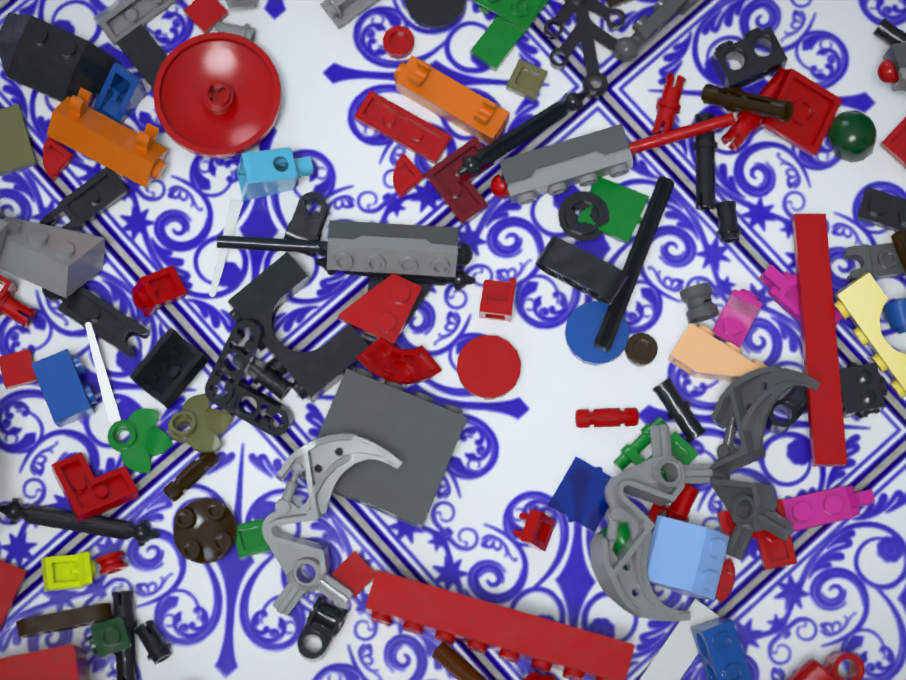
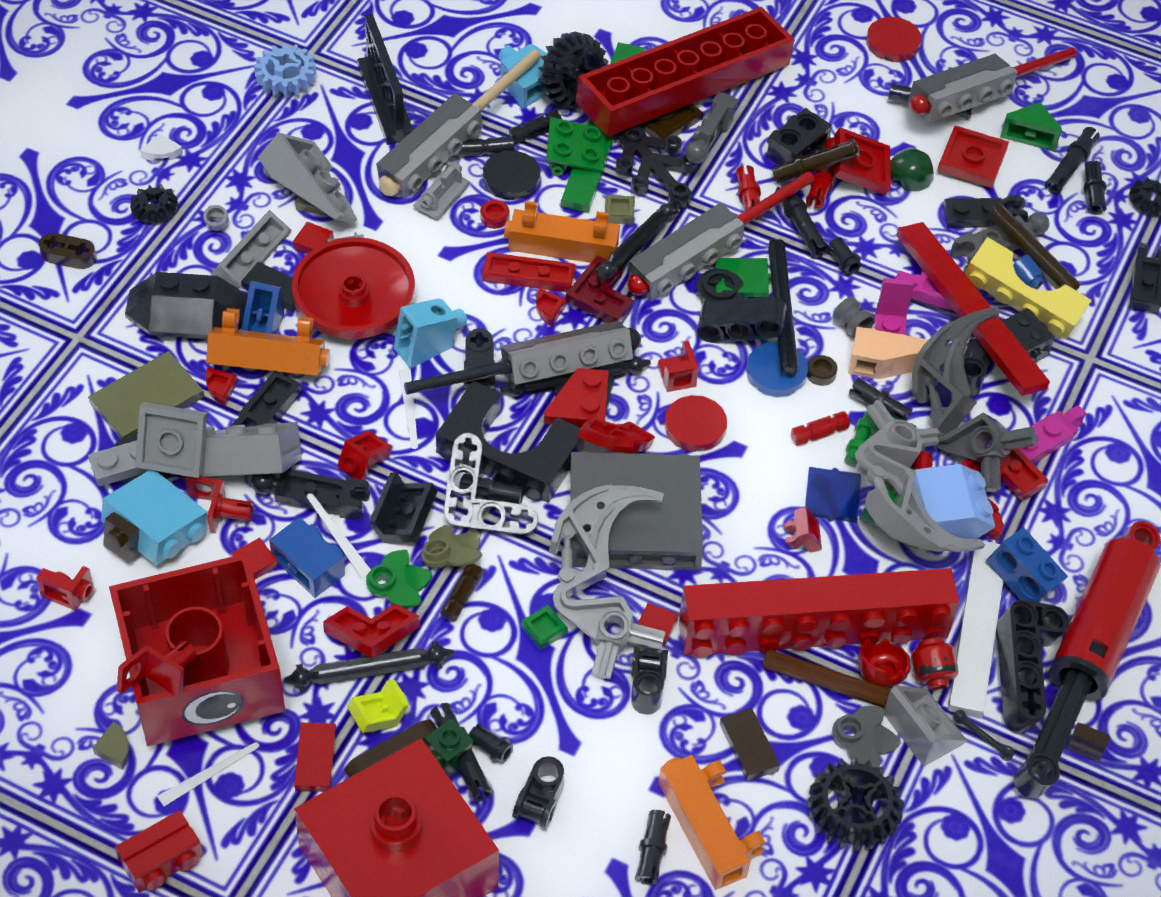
camera: 25 degrees left, 25 degrees down
red bush [95,551,128,576] -> none
dark brown dish [173,498,237,564] -> none

